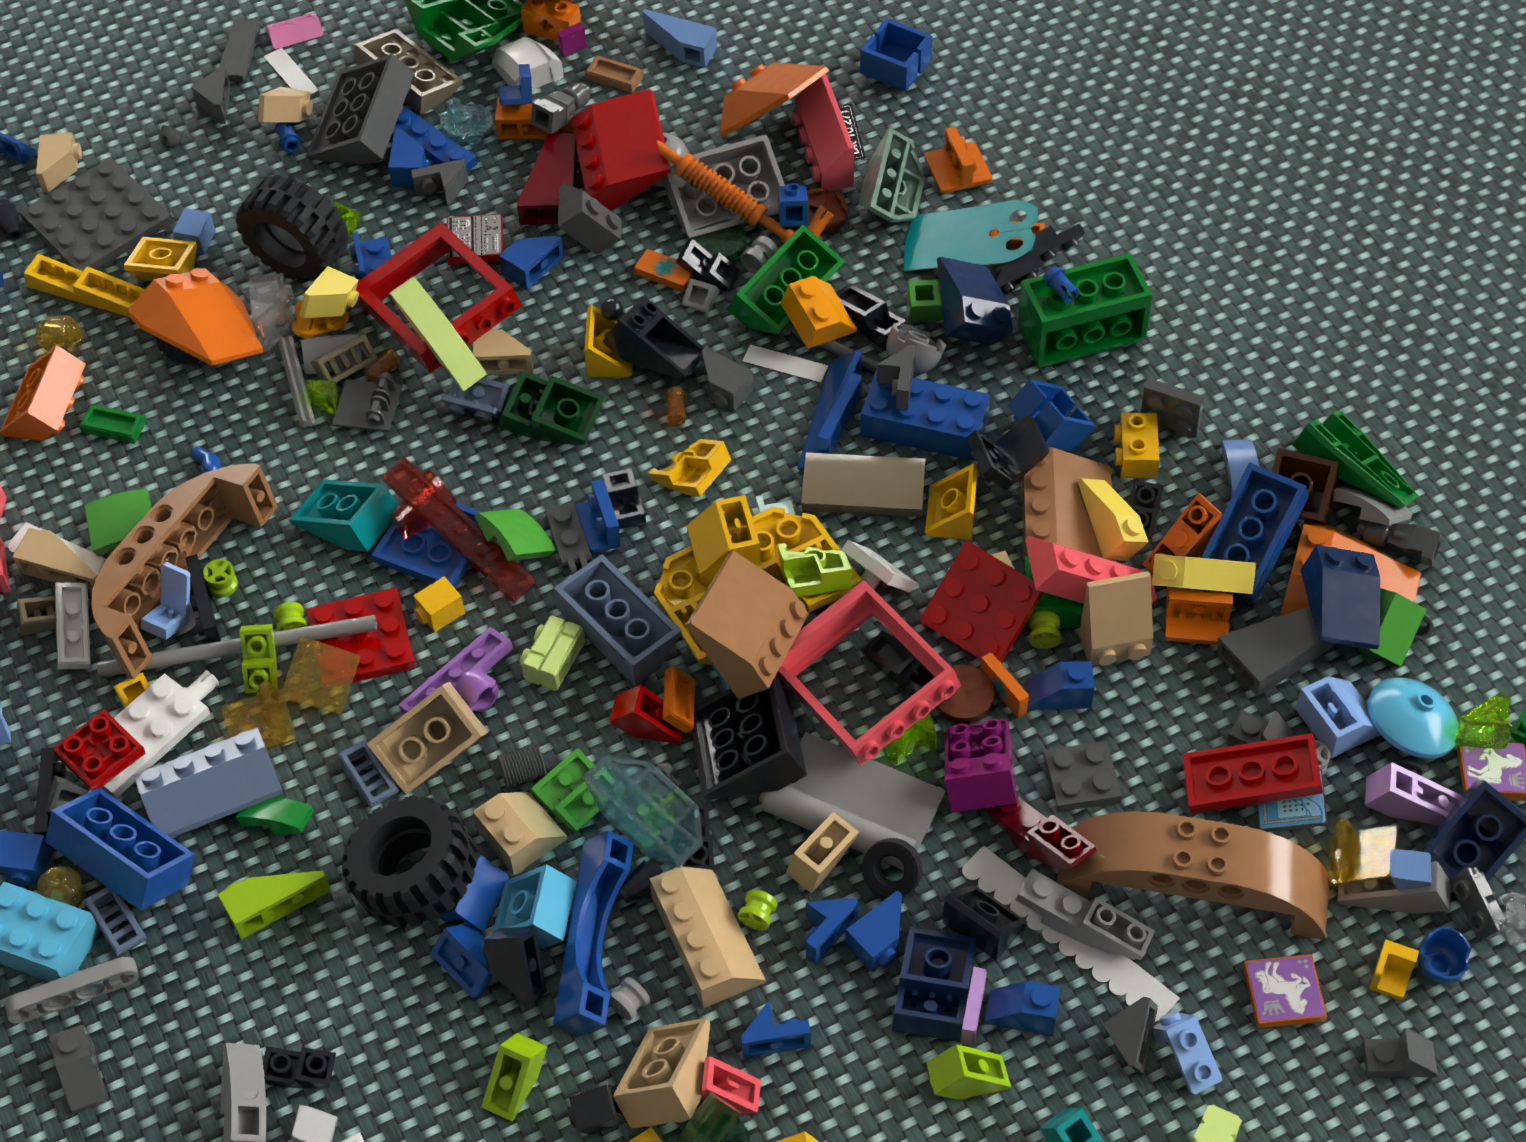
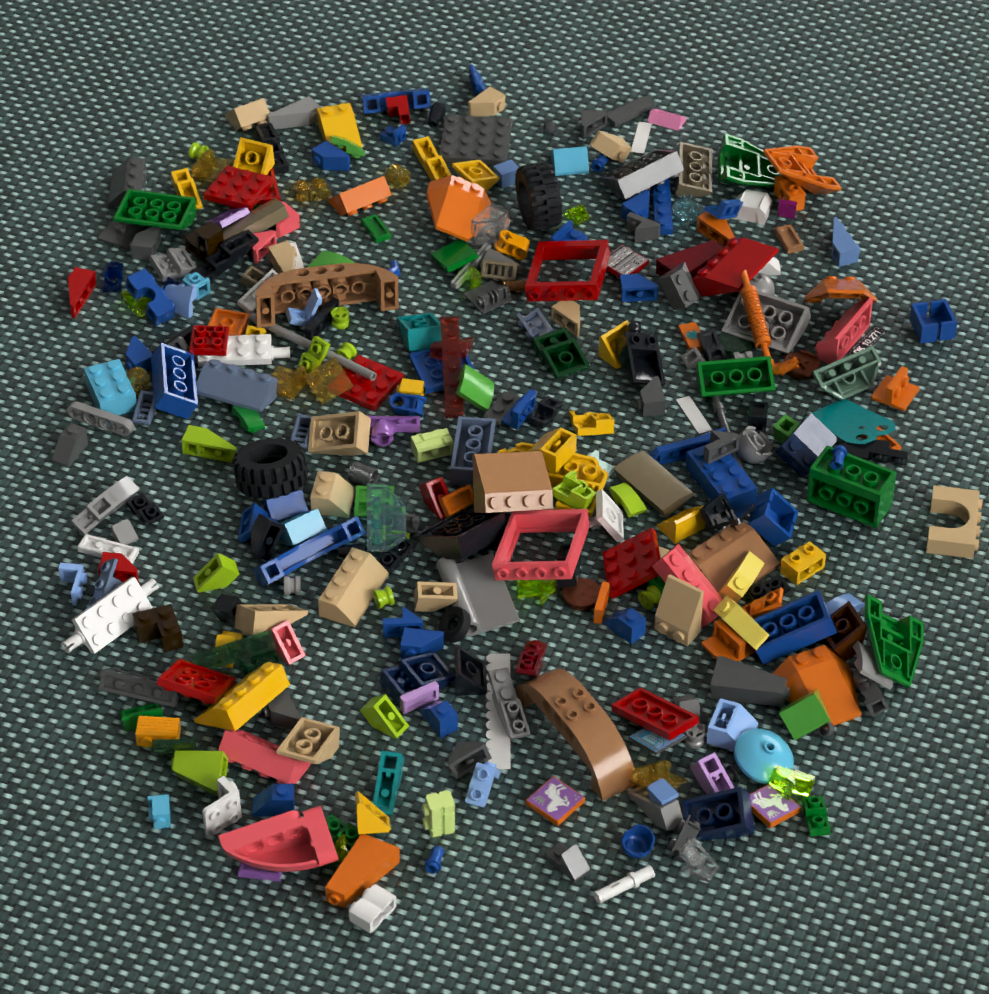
camera: 45 degrees right, 10 degrees down
light yellow slope [299,266,359,318] -> none
yellowish green slope [389,276,487,391] -> none
dark grey piece [531,83,591,134] -> none
clear orange pin [664,387,687,426] -> none
blue slope [741,1001,811,1058] -> none
blue brick [778,183,808,227] -> none
light orange slope [781,276,857,349] -> none
magenta slope [945,719,1017,813] -> none
dark grey plate [1043,741,1122,812] -> none
dark grey plate [1141,378,1205,438] -> none
dark blue slope [1301,545,1380,650] -> none
yellow panel [1369,939,1419,1000] -> none
none -> orange tile [207,308,250,336]
none -> blue piece [389,393,427,418]
none -> green tile [431,239,479,273]
none -> medium azure slope [550,146,589,176]
none -> white pin [593,865,655,904]
none -> lime slope [609,482,647,518]
none -> tan arch [926,485,983,558]

